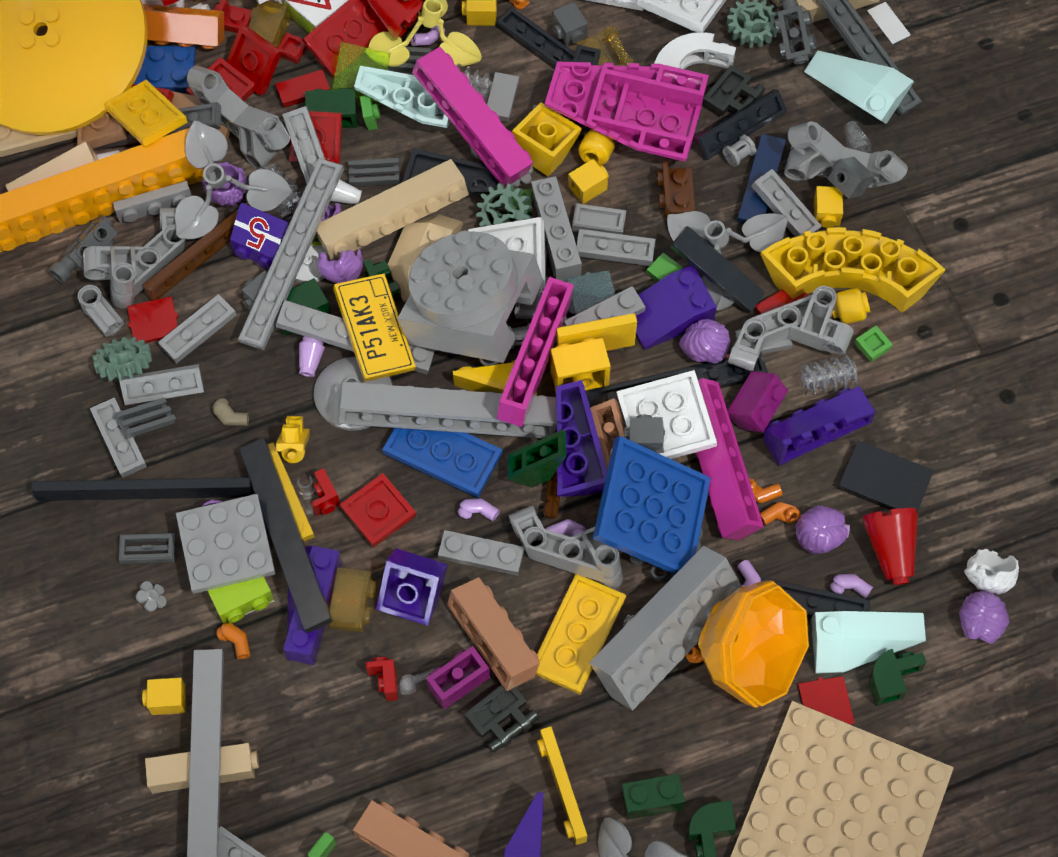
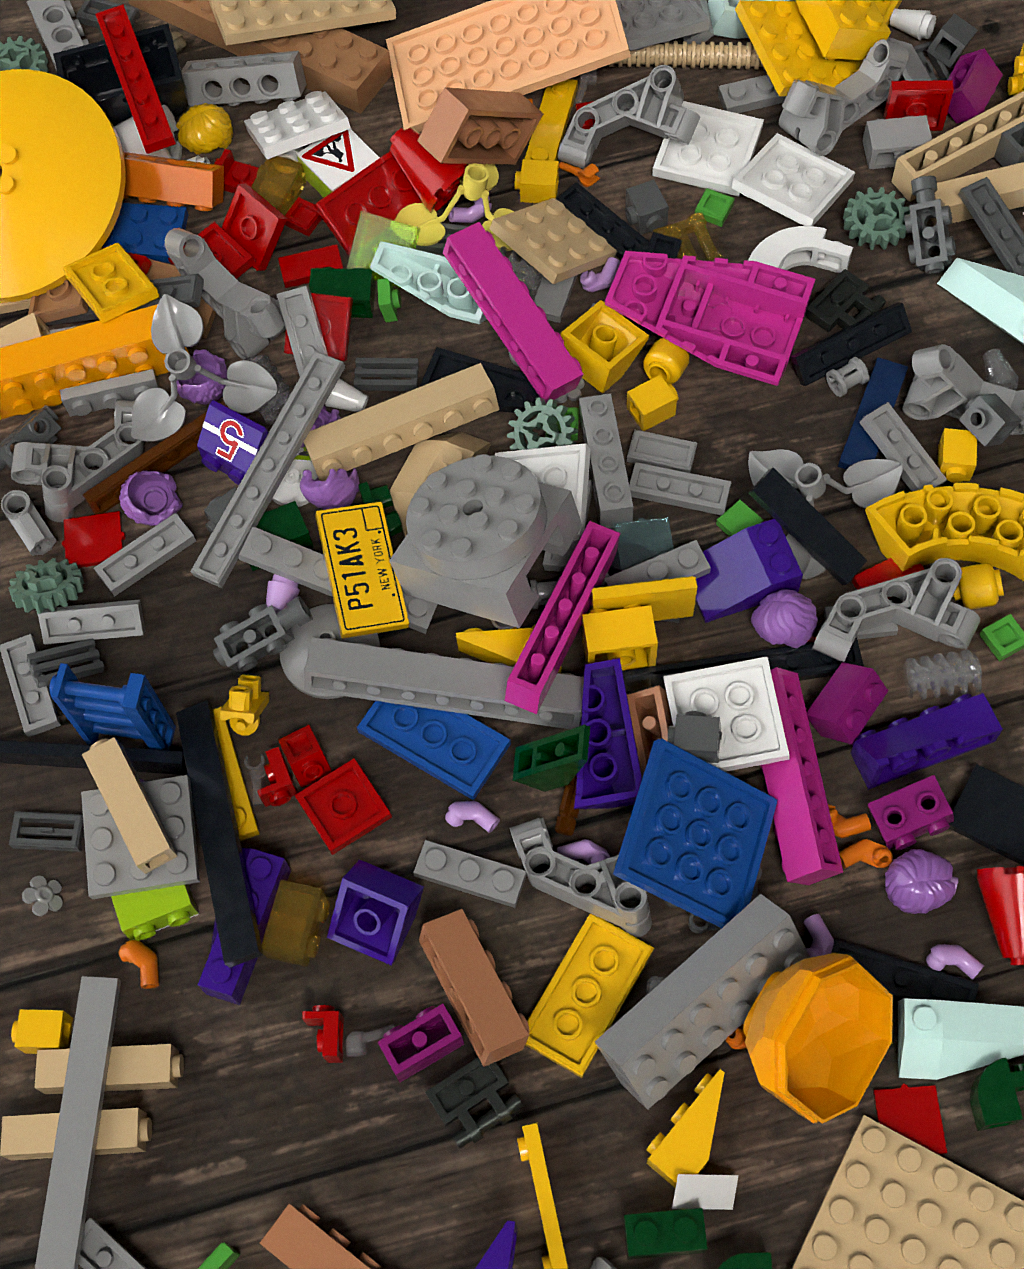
camera: 10 degrees right, 0 degrees up
dark tan arm [213,398,249,426] -> none
reddish brown bracket [657,162,695,218] -> none
none -> tan brick [35,1044,184,1094]
none -> blue fence [49,663,176,750]
none -> tan brick [82,737,178,874]
none -> medium lavender hair [119,471,183,526]
none -> dark grey brick [213,596,313,672]
none -> red bracket [278,725,332,787]
none -> tan plate [489,198,617,284]
none -> lavender arm [580,257,621,293]
none -> yellow slope [646,1069,724,1188]
none -> white sticker [672,1174,739,1210]
none -> bright green tile [694,188,735,227]
none -> magenta brick [868,775,954,850]

